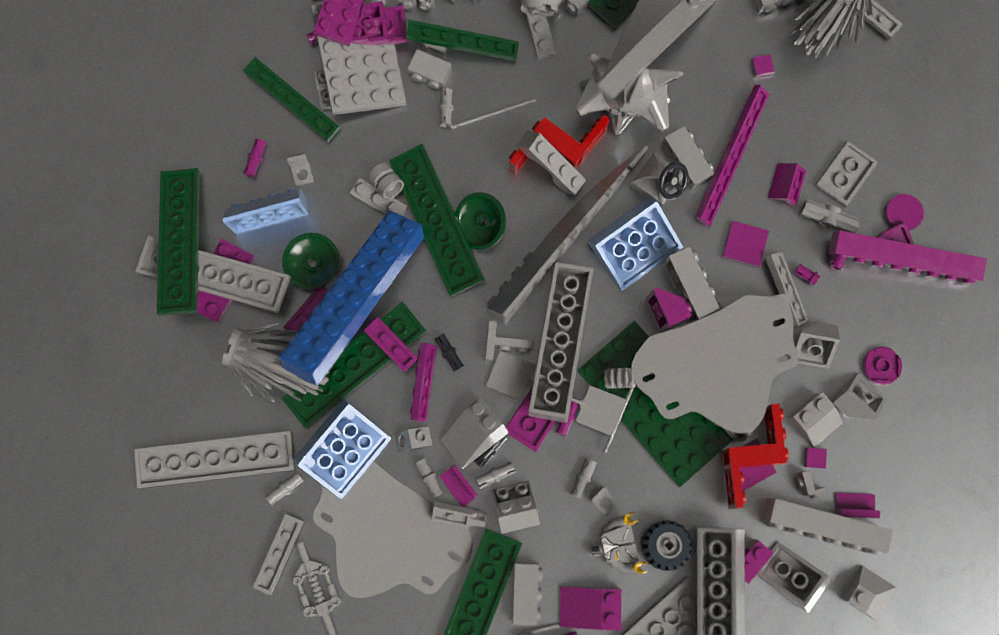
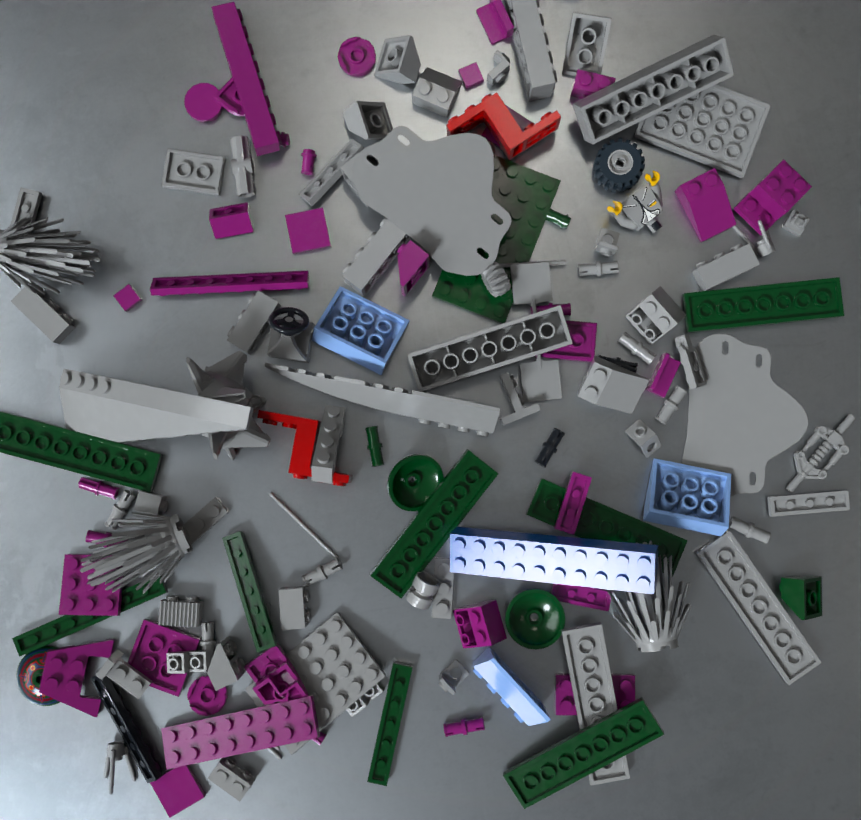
camera: 115 degrees left, 5 degrees up
magenta plate [410,343,437,422] -> none
none -> dark green pin [365,426,384,467]
none -> magenta slope [453,600,507,648]
none -> dark green pin [545,208,571,229]
none -> dark green slope [779,576,822,620]

